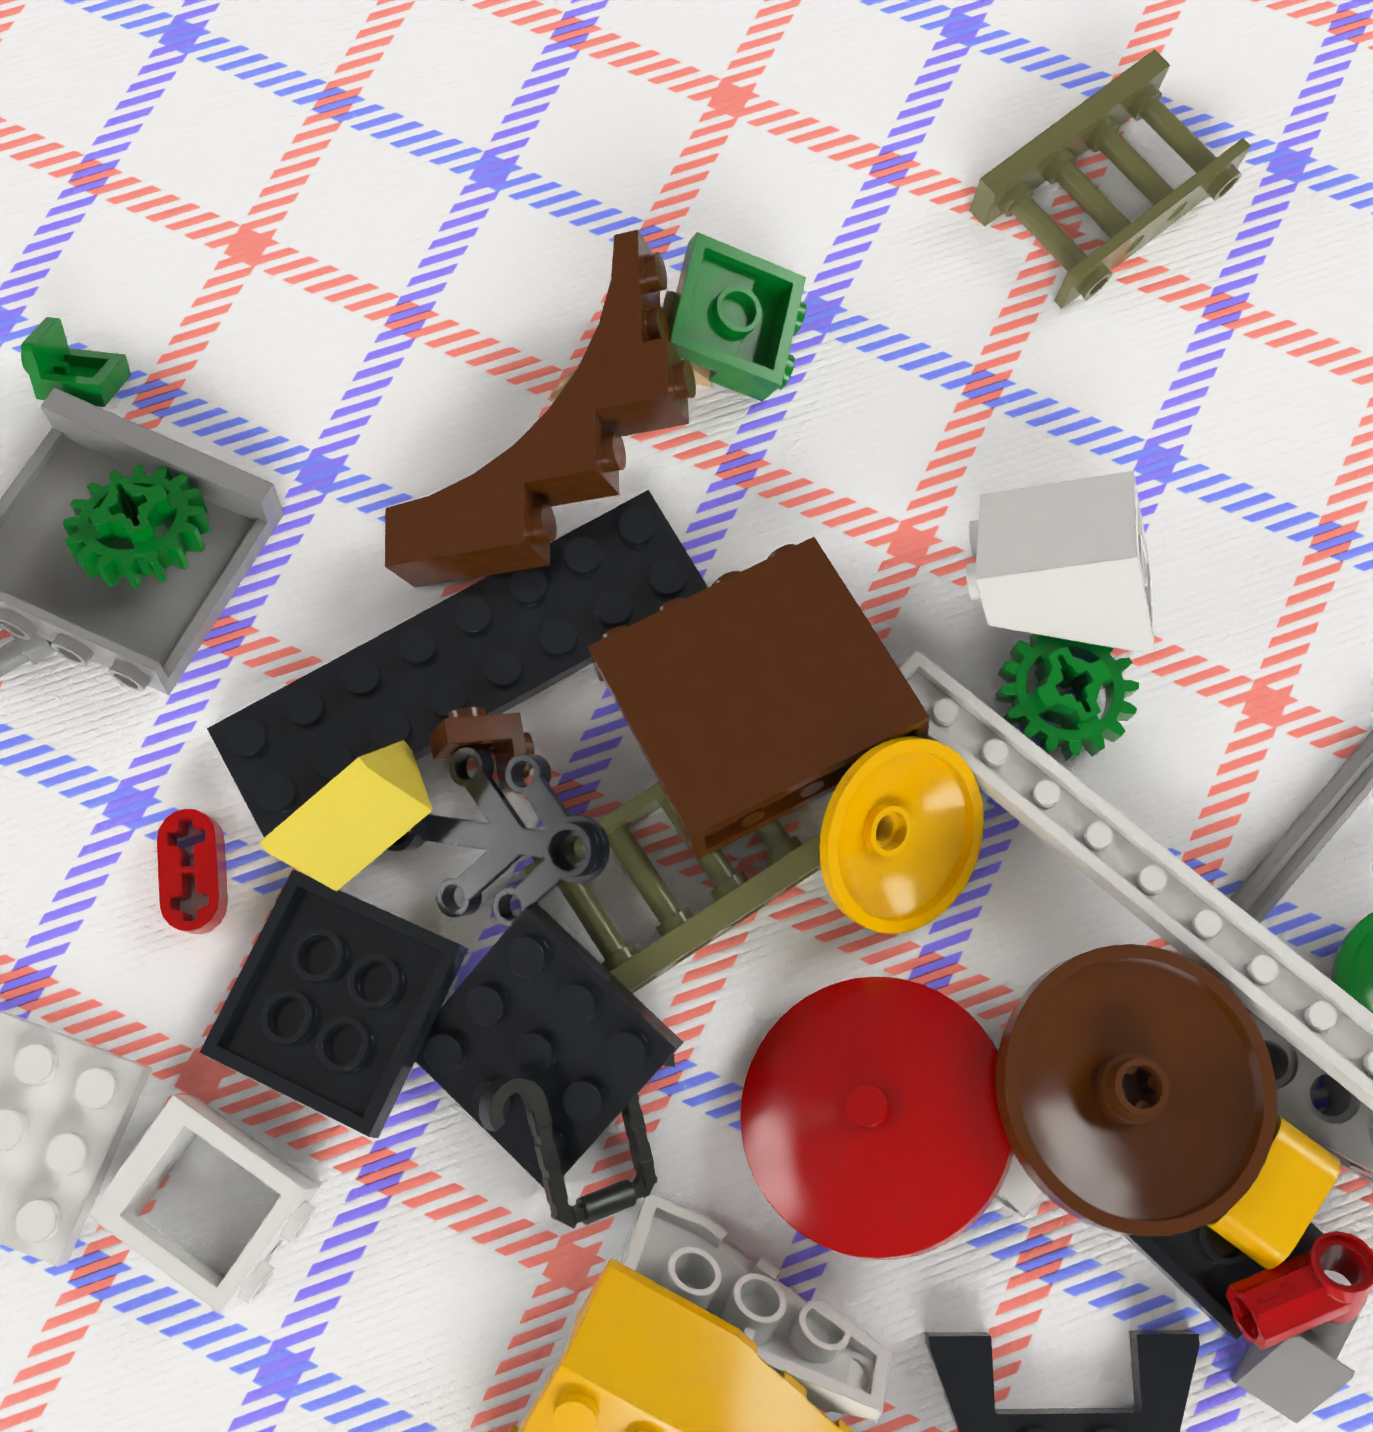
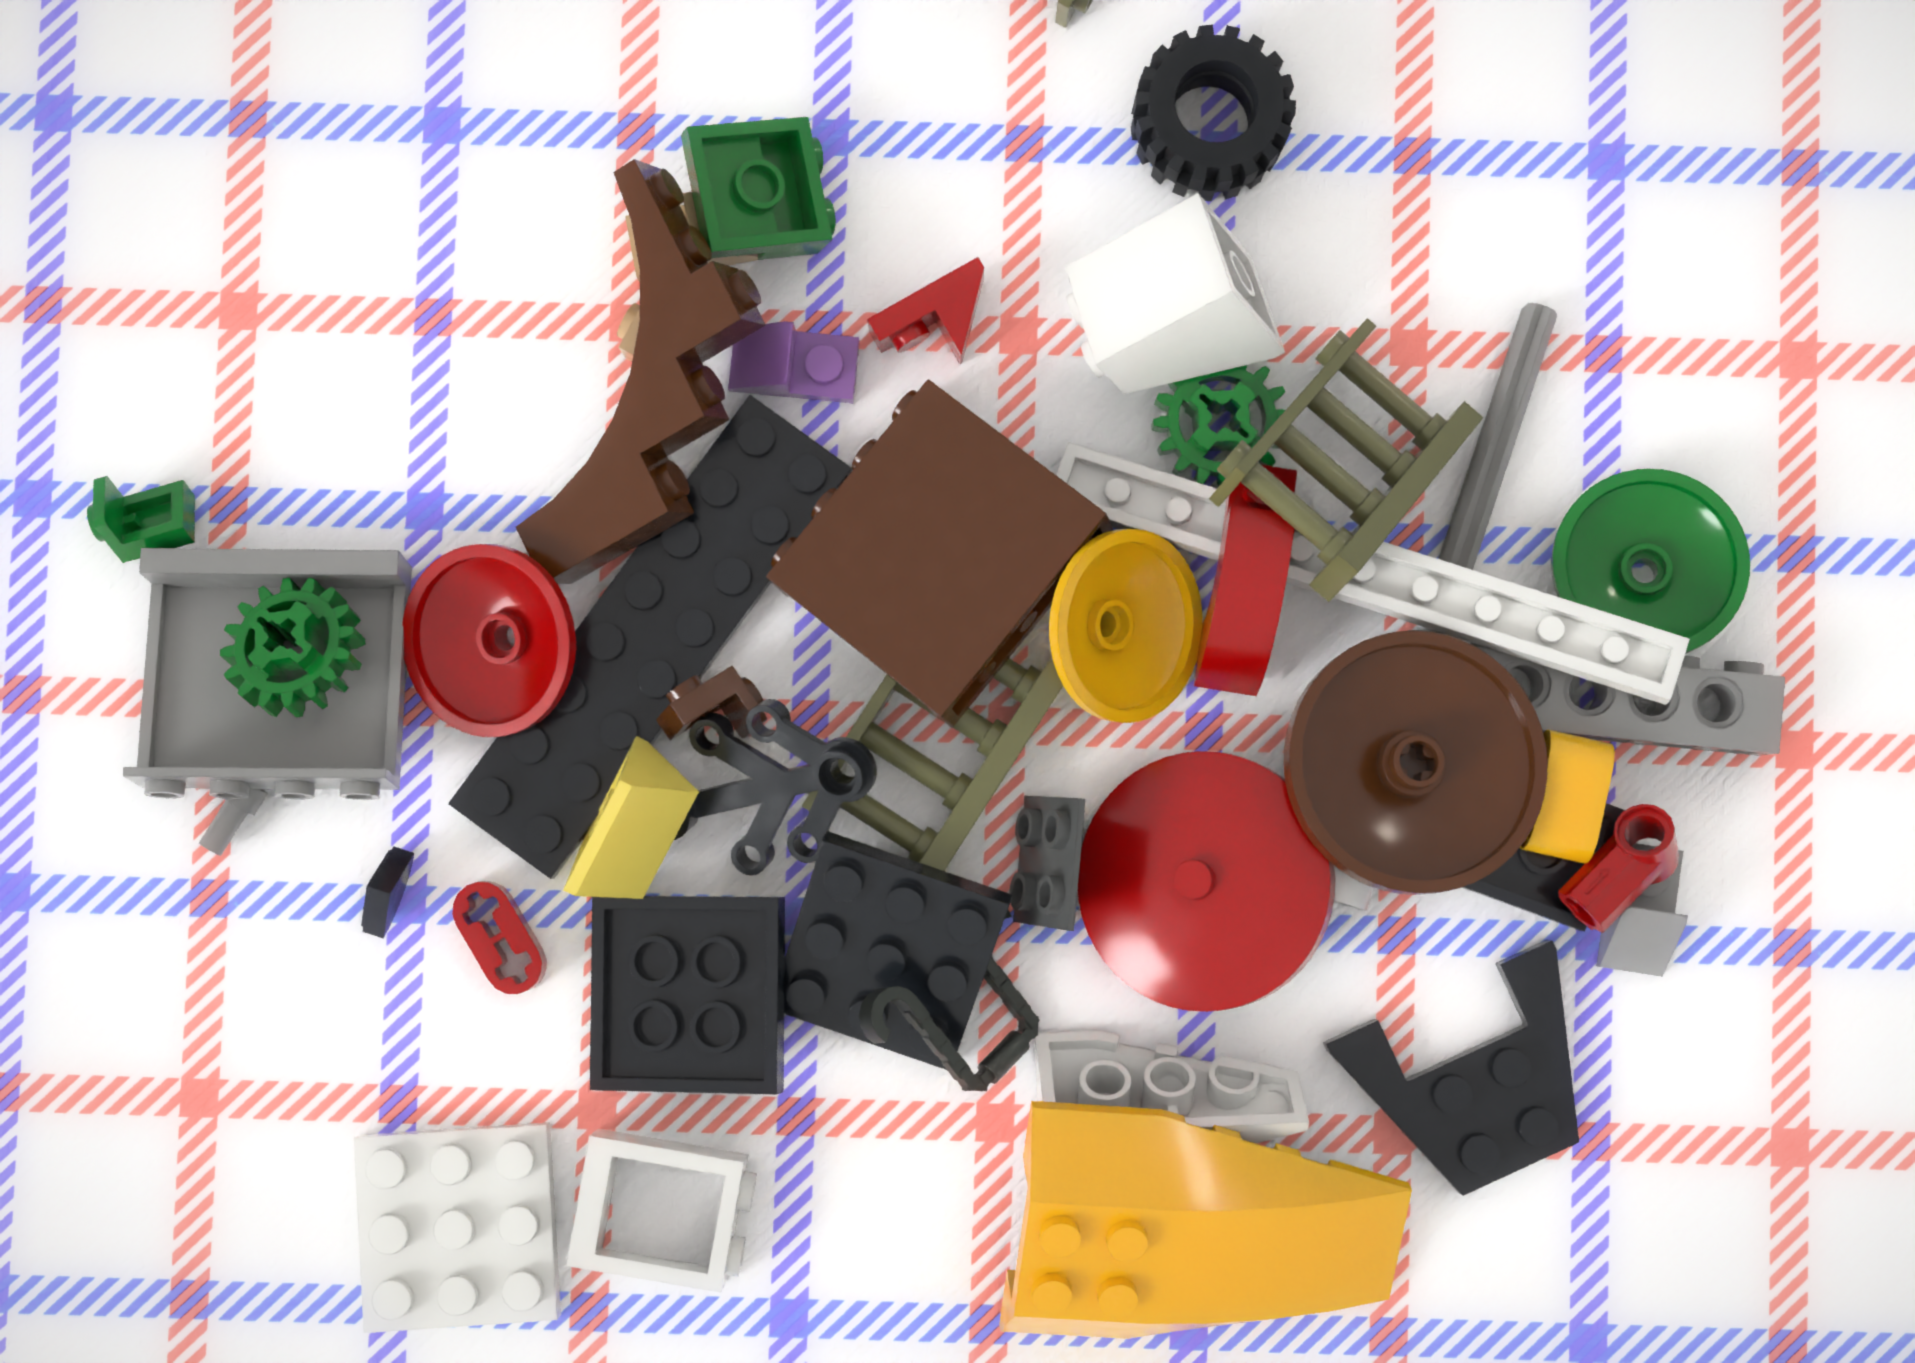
camera: 25 degrees left, 10 degrees up
none -> black tile [361,846,415,939]
none -> red dish [402,544,576,737]
none -> medium lavender slope [728,321,860,404]
none -> red slope [867,257,985,365]
none -> dark grey hinge [1009,795,1086,931]
none -> black tyre [1130,24,1296,201]
none -> red arch [1194,464,1297,697]
none -> olive fence [1209,318,1484,602]

